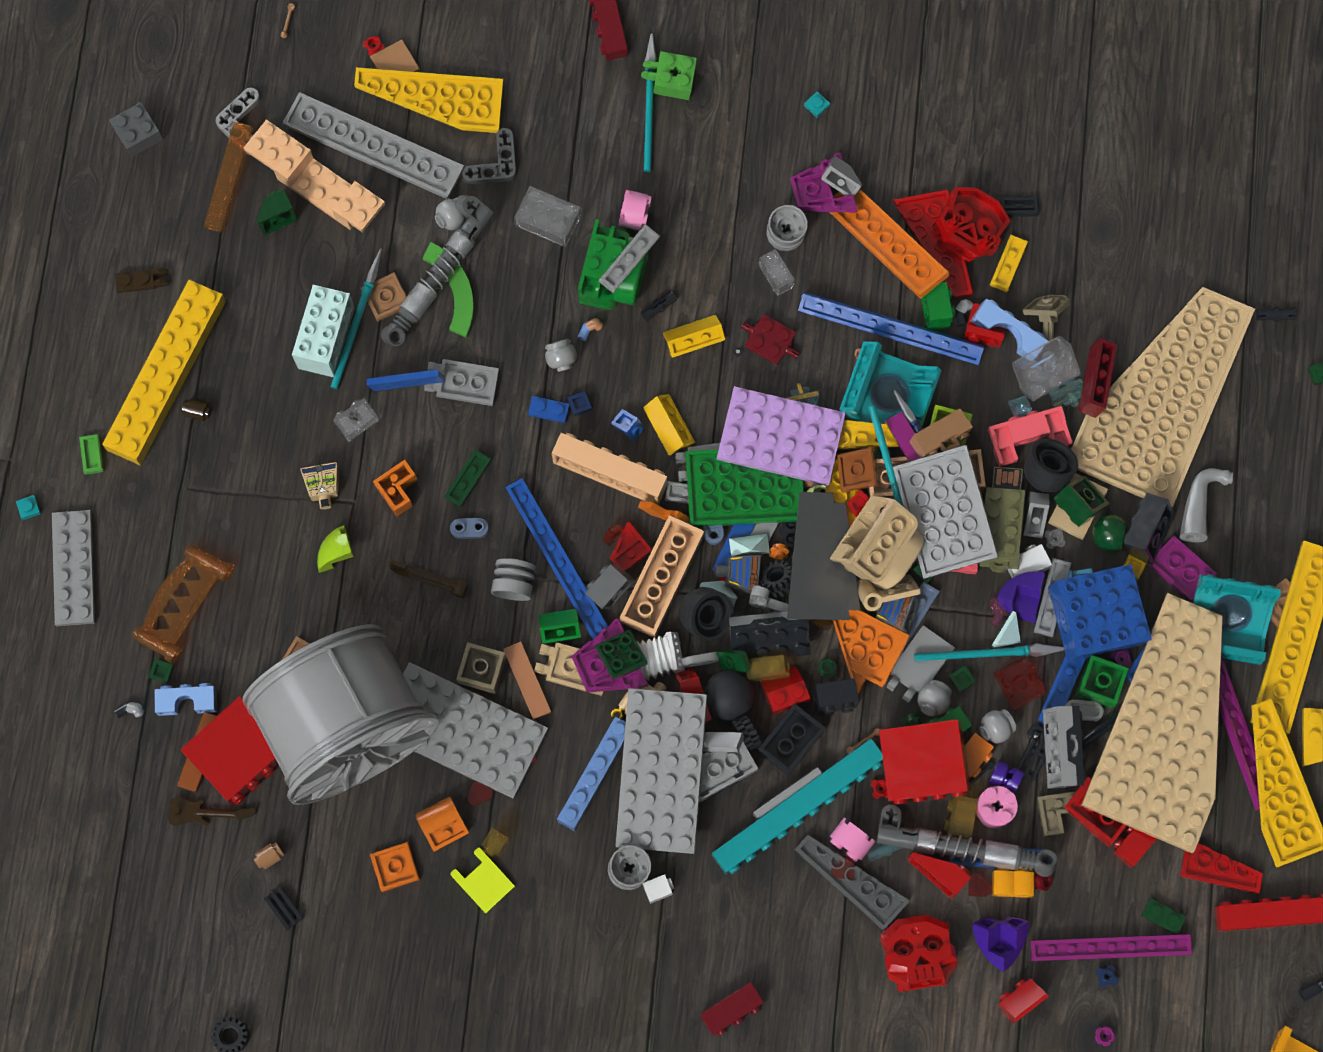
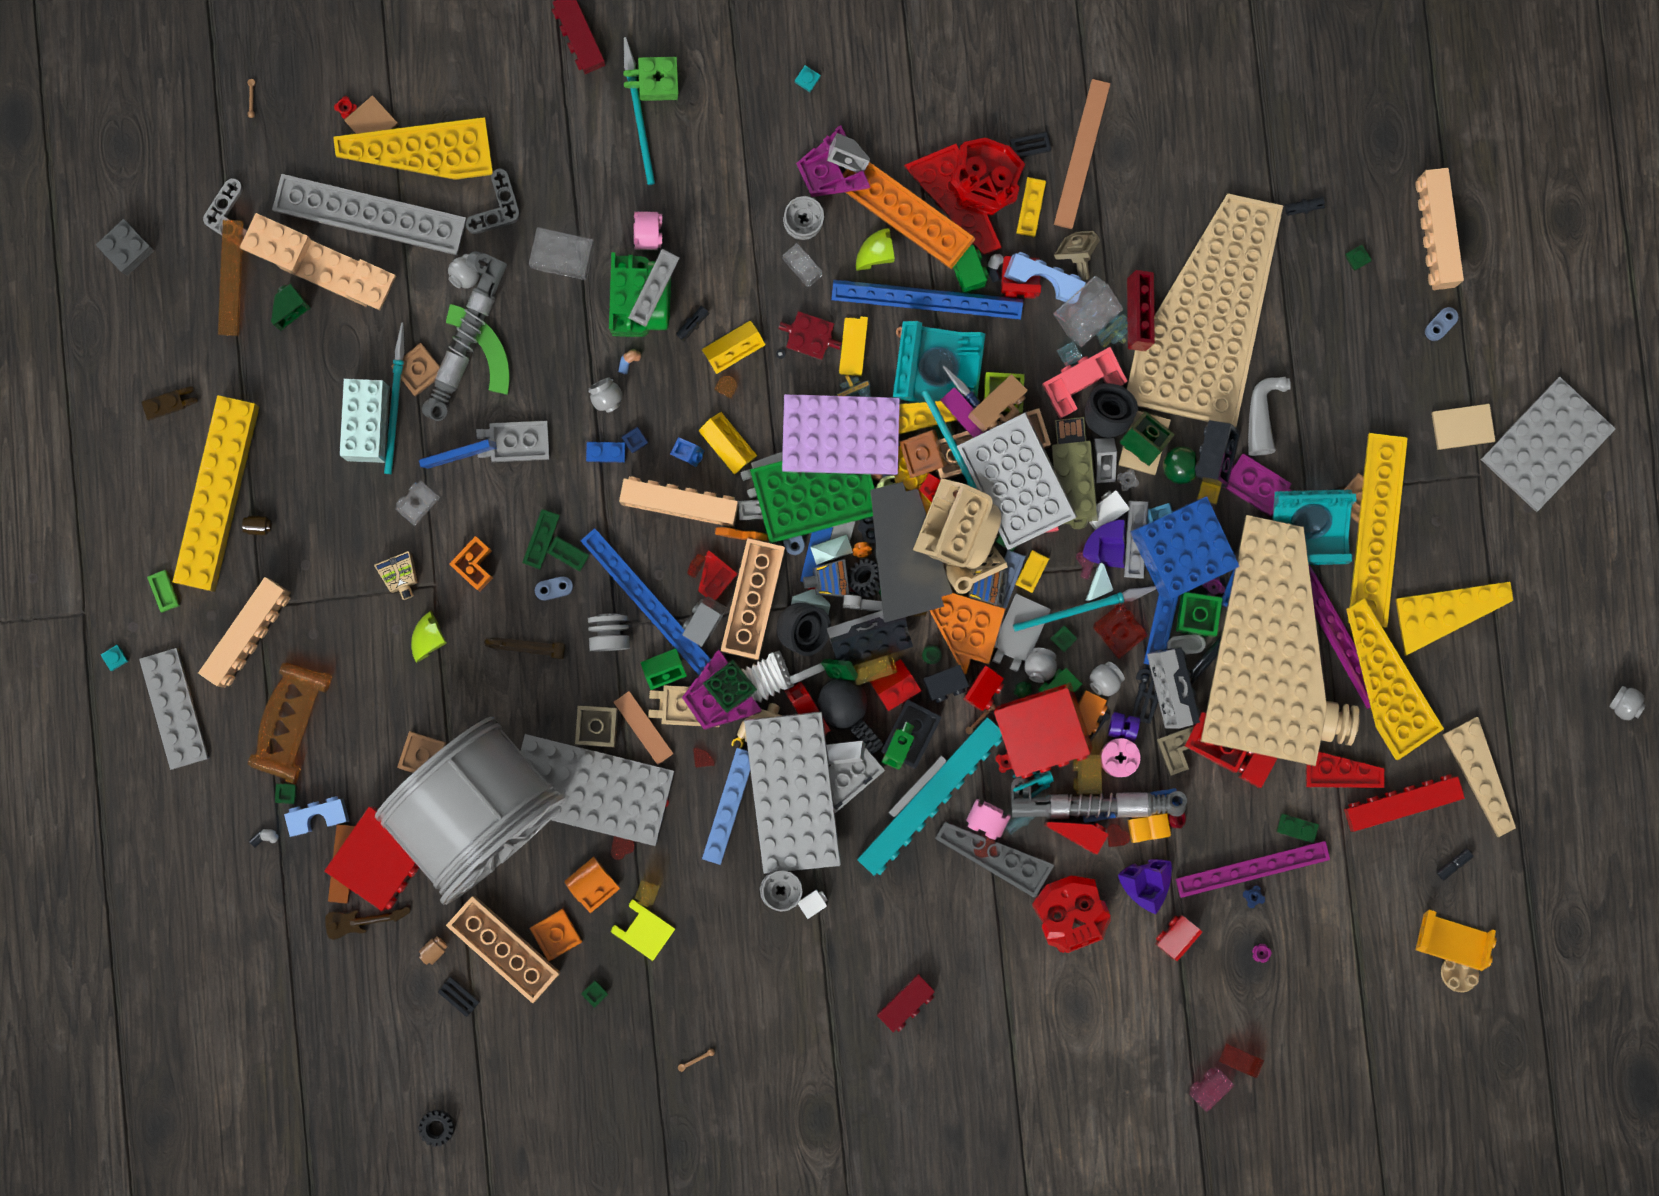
camera: 15 degrees left, 10 degrees up
none -> light nougat brick [198,577,291,688]
none -> light nougat brick [446,896,561,1003]
none -> dark green plate [547,536,590,572]
none -> dark green plate [581,980,608,1008]
none -> medium nougat hinge [678,1049,715,1072]
none -> clear red tile [693,748,715,768]
none -> clear orange tile [714,376,737,399]
none -> yellow panel [839,316,868,377]
none -> lime brick [856,228,895,271]
none -> green torso [882,722,914,770]
none -> red slope [963,665,1004,711]
none -> teal plant [1013,770,1054,798]
none -> yellow tile [1015,550,1049,593]
none -> nougat tile [1054,79,1110,229]
none -> tan wheel [1321,701,1359,746]

